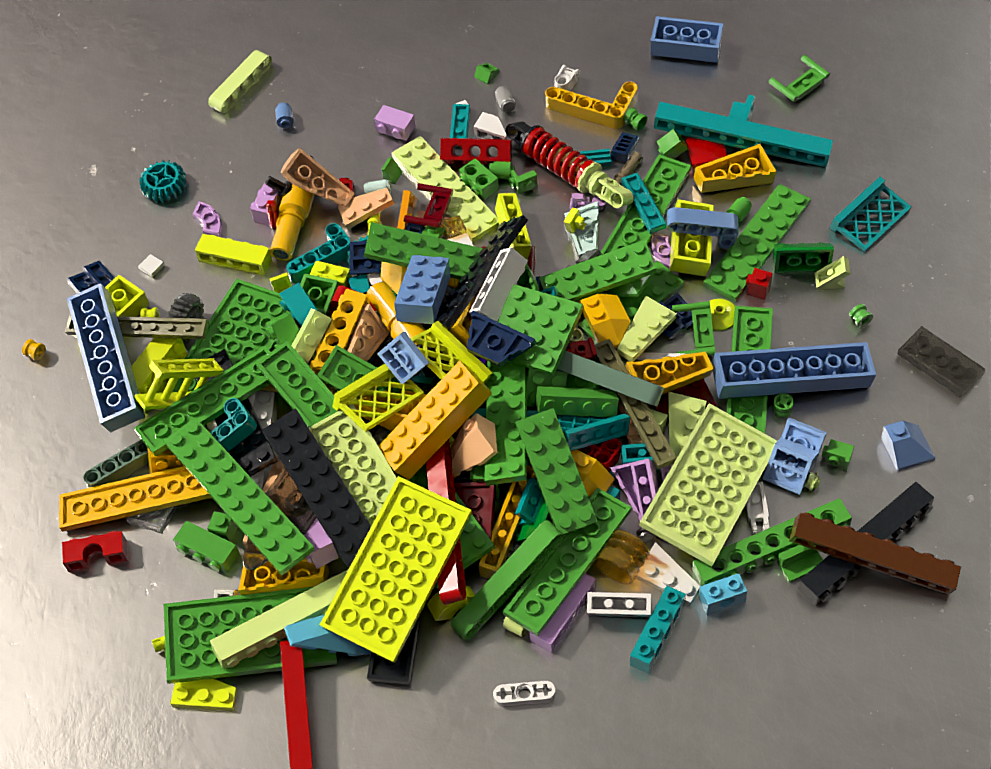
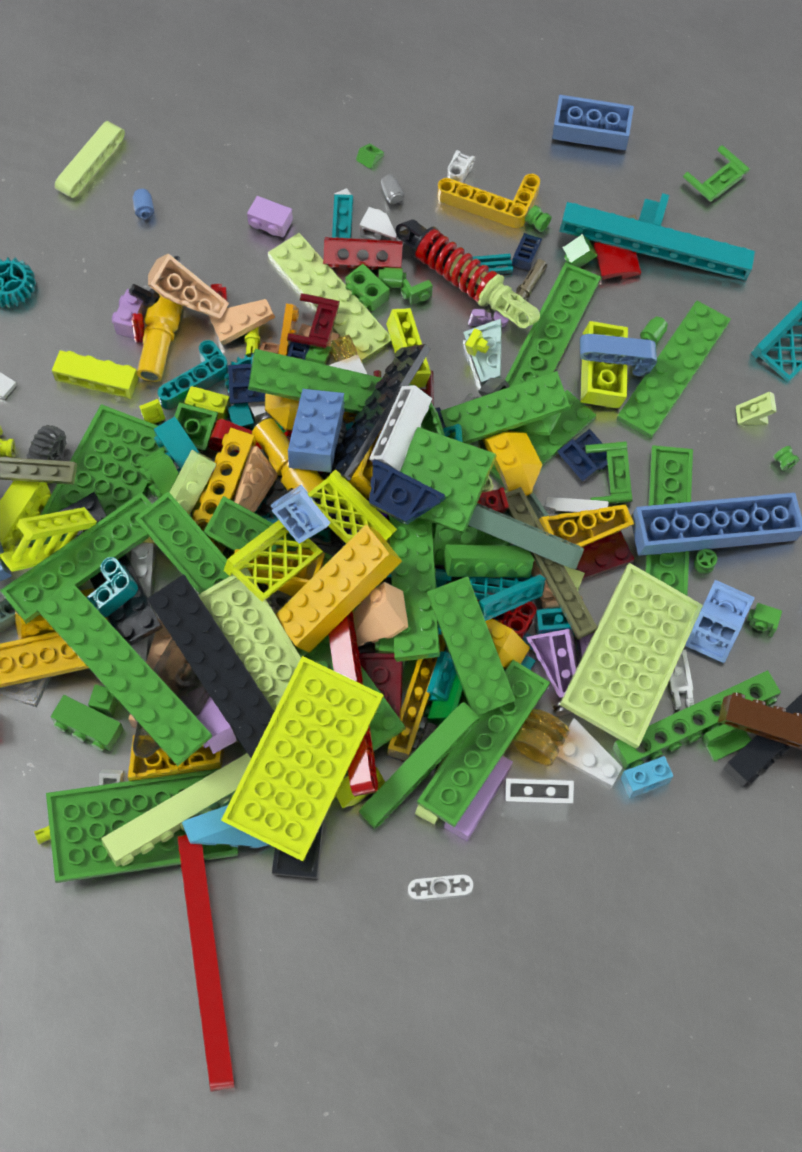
camera: 10 degrees left, 10 degrees up
neon yellow wing [170,679,238,711] -> none
lavender tile [192,201,222,237] -> none
light aqua piece [364,179,391,194] -> none
bright green slope [381,157,402,184] -> none
yellowish green wing [617,296,677,361] -> none
teal tile [621,172,667,234] -> none
teal brick [630,585,686,674] -> none
lavender tile [650,232,671,269] -> none
yellowish green wing [668,392,707,458] -> none
yellow wedge [694,144,776,193] -> none
neon yellow dish [710,299,735,331] -> none
red brick [746,268,773,300] -> none
green slope [773,242,834,273] -> none
yellowish green plate [804,472,821,491] -> none

